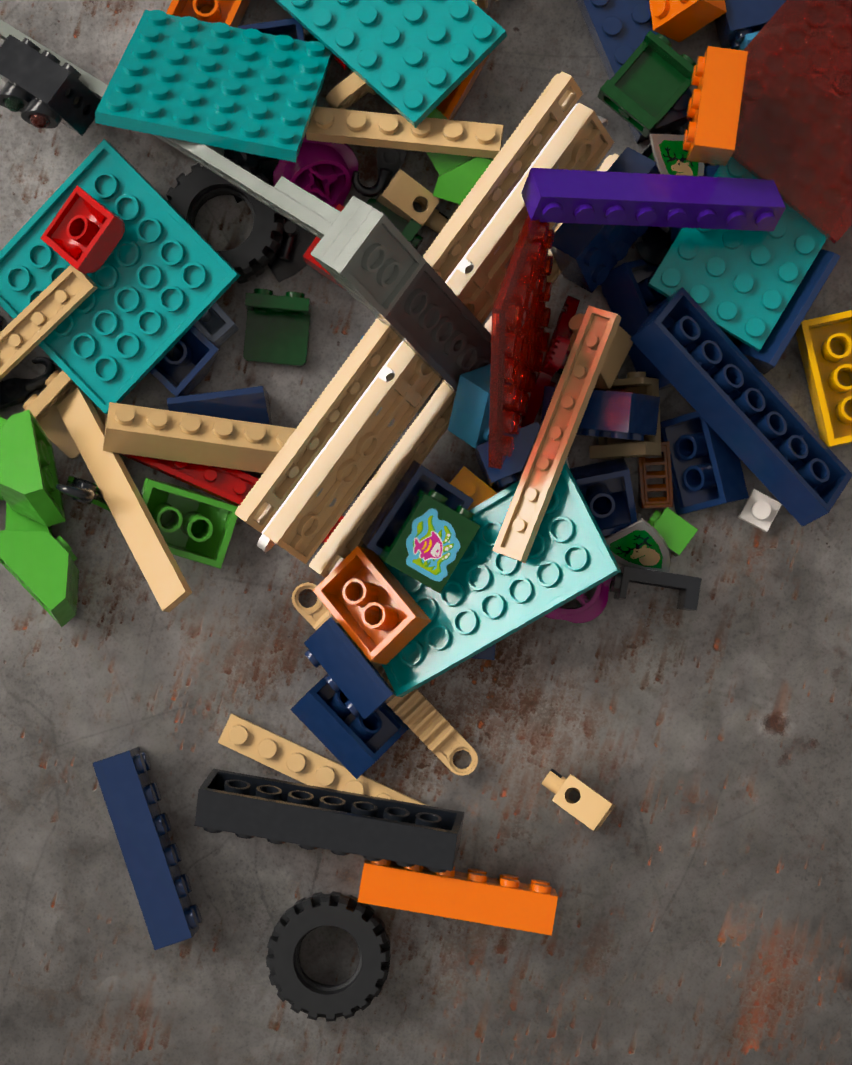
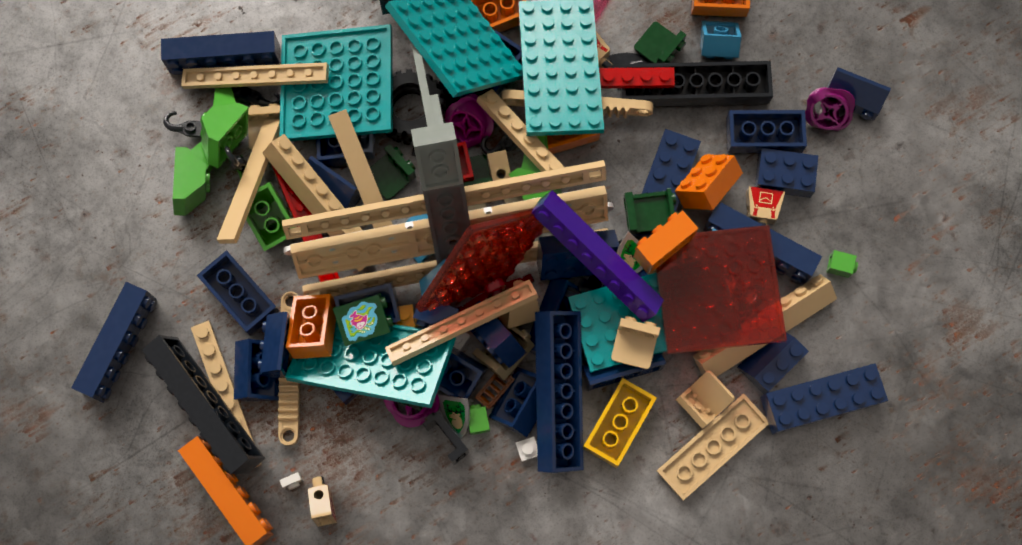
camera: 35 degrees right, 10 degrees down
red slope [40,185,125,274] -> none
black tyre [266,891,391,1022] -> none
none -> dark blue brick [197,250,279,336]
none -> white plate [280,472,303,490]
none -> tan tile [328,109,393,228]
none -> tan bracket [611,317,660,369]

